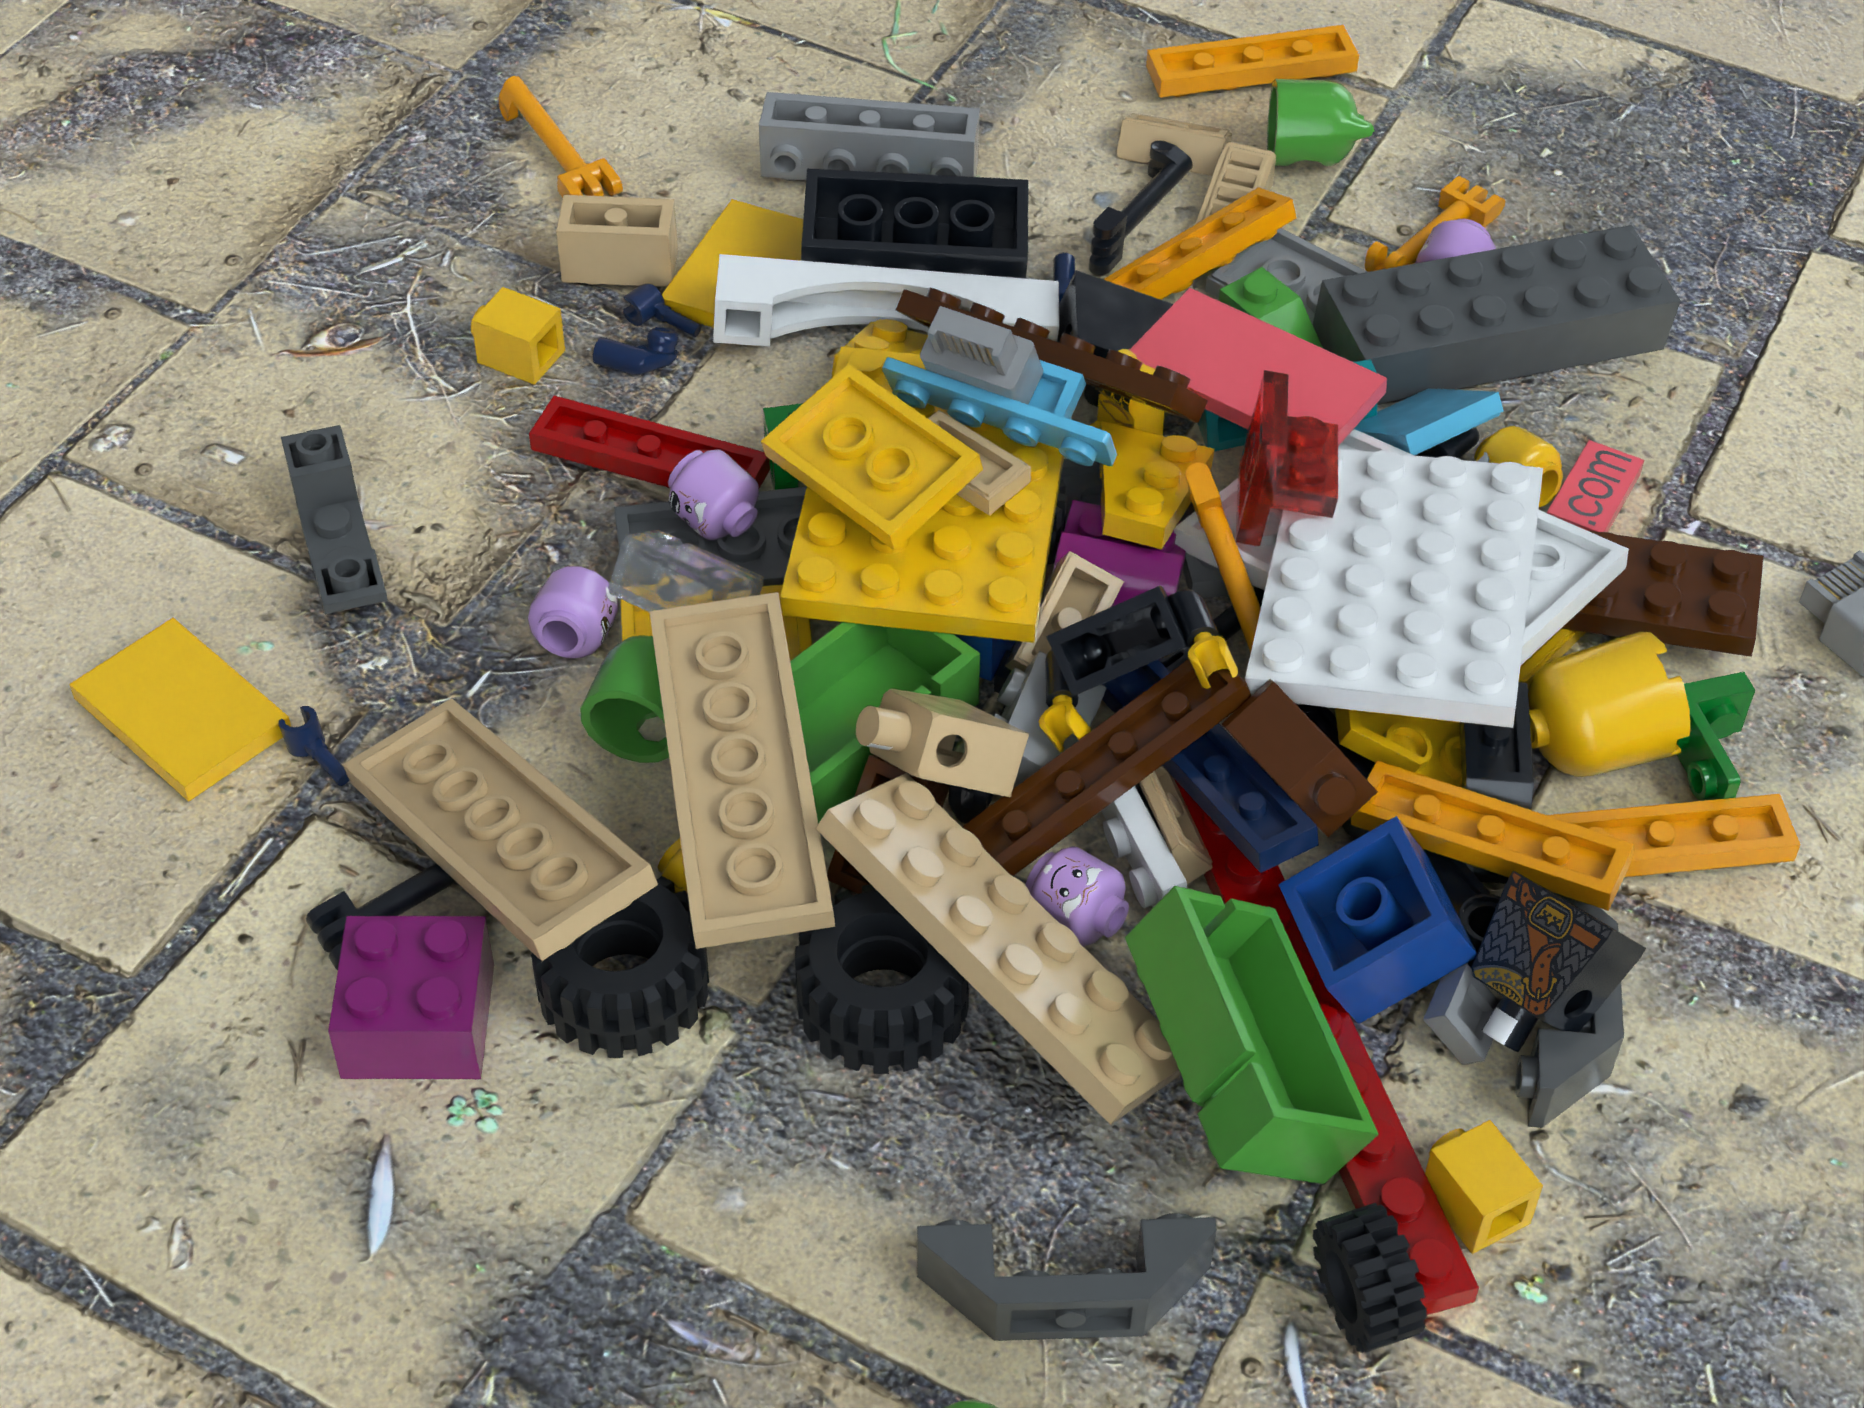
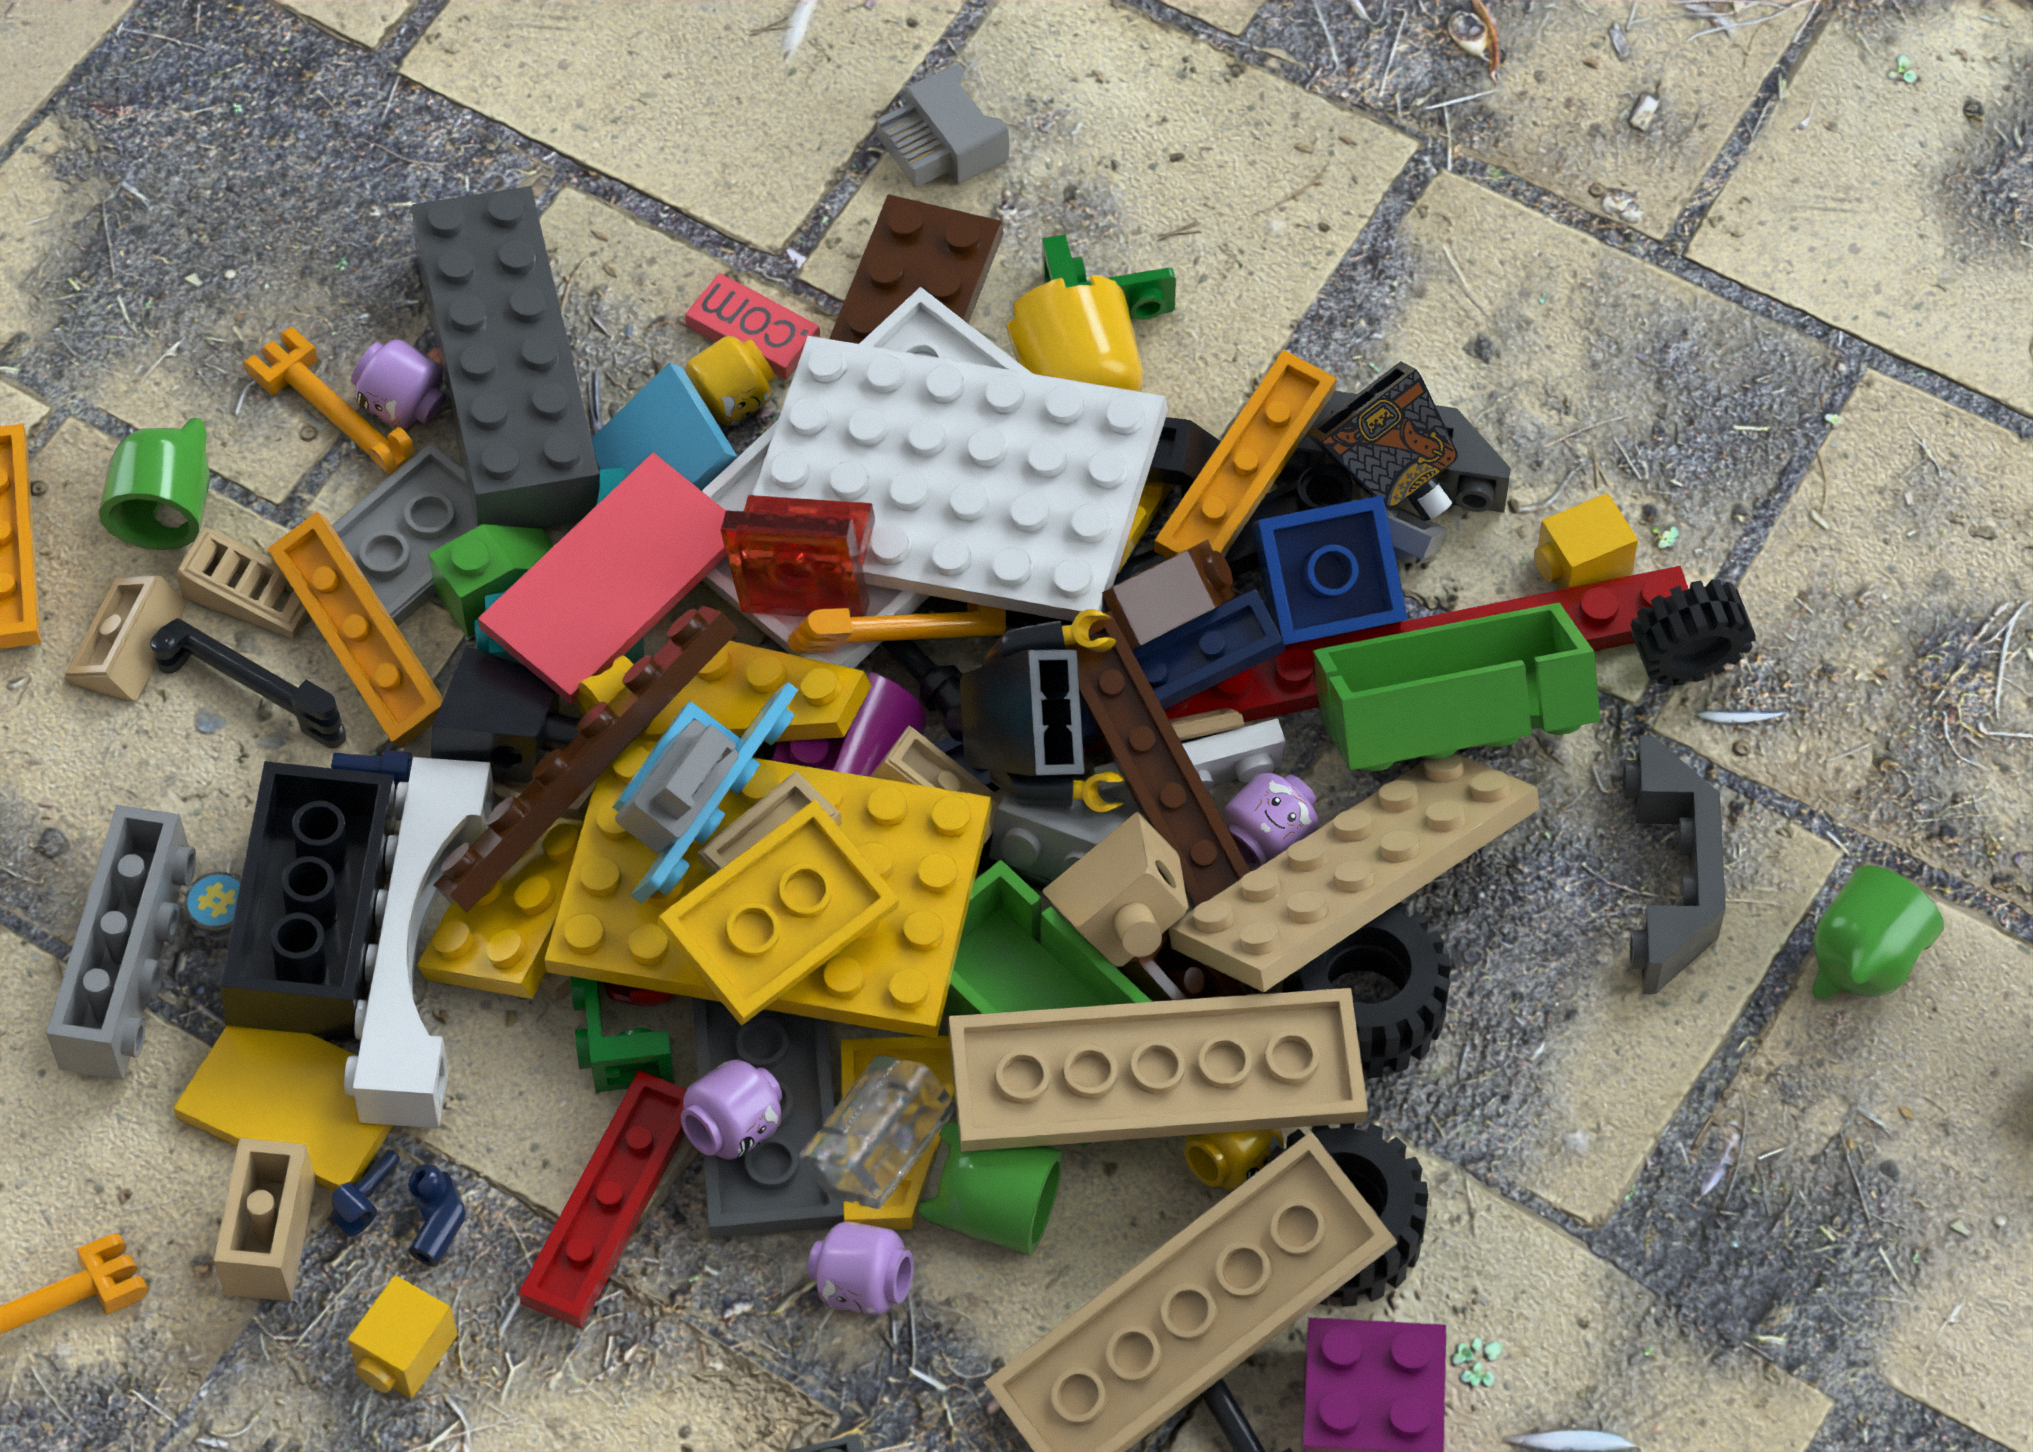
camera: 85 degrees left, 10 degrees up
light orange plate [1548,794,1801,877] -> none

